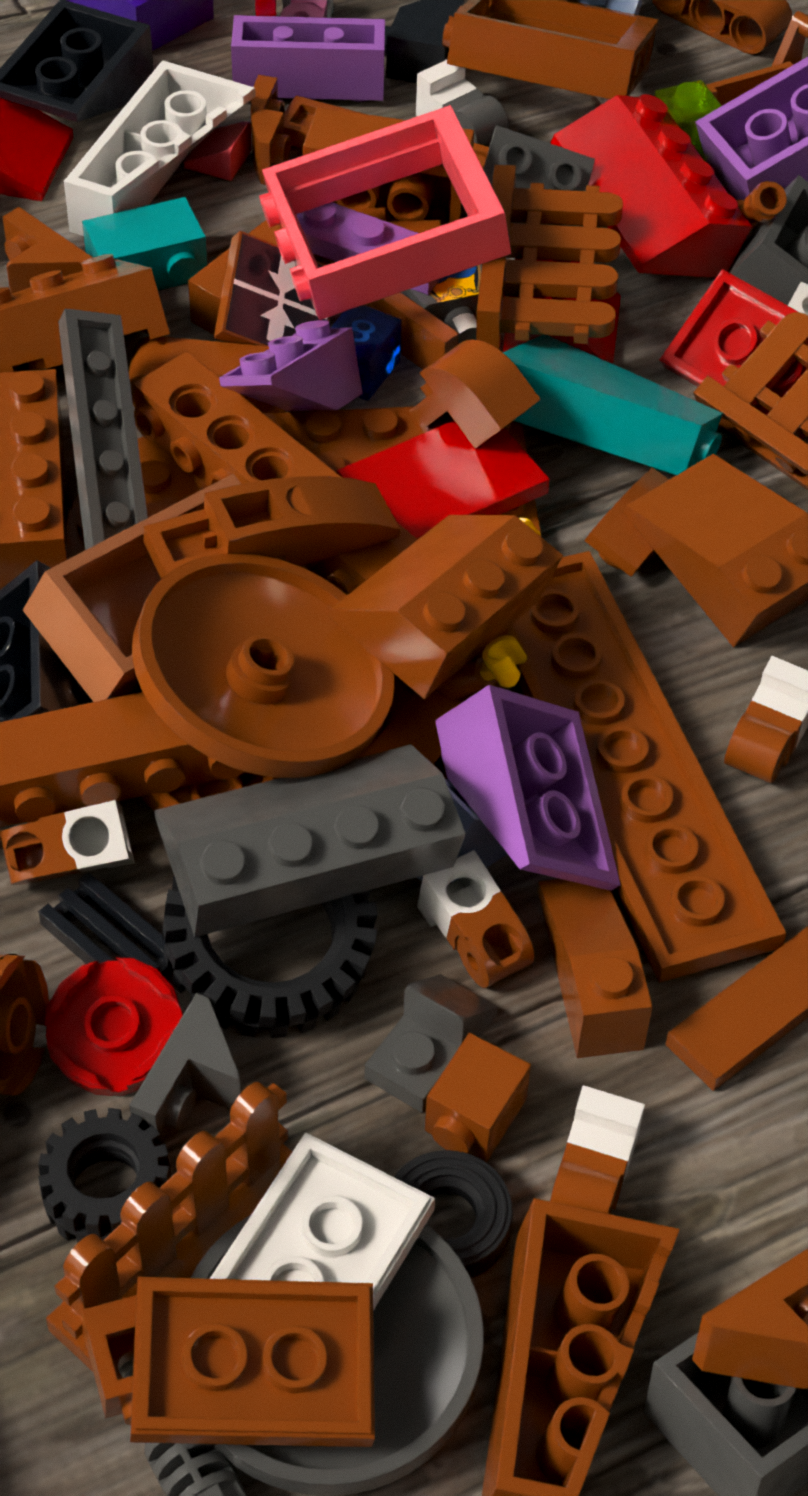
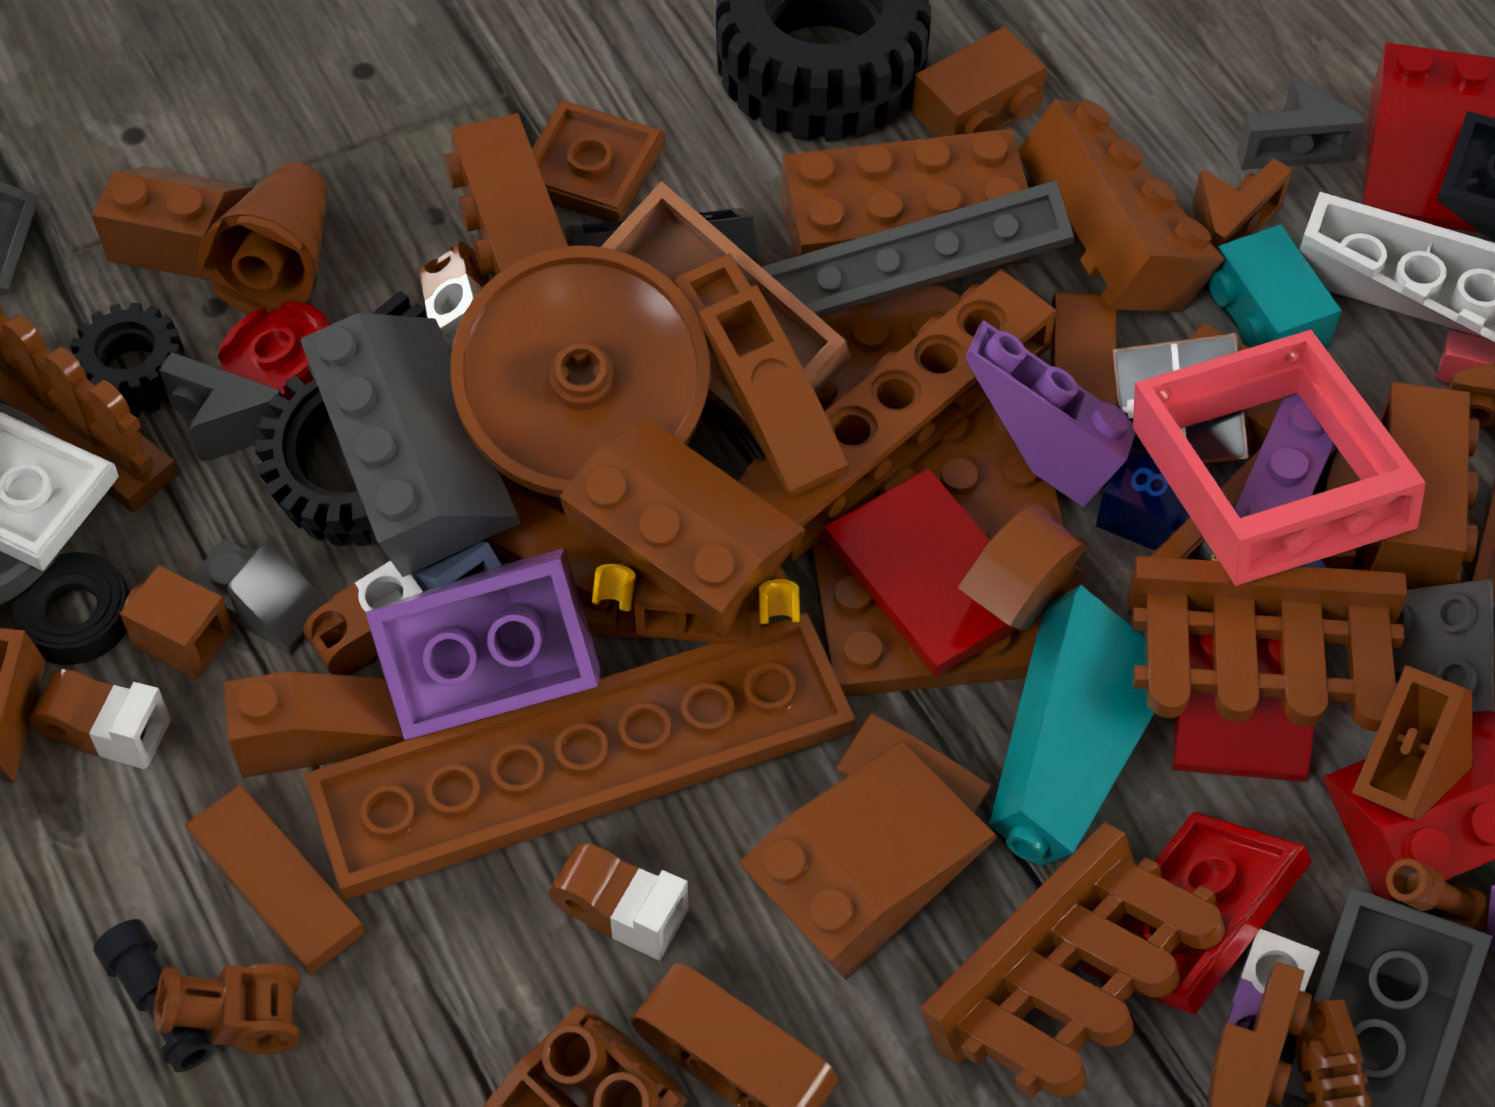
camera: 90 degrees right, 5 degrees up
none -> dark orange slope [1352,665,1473,821]

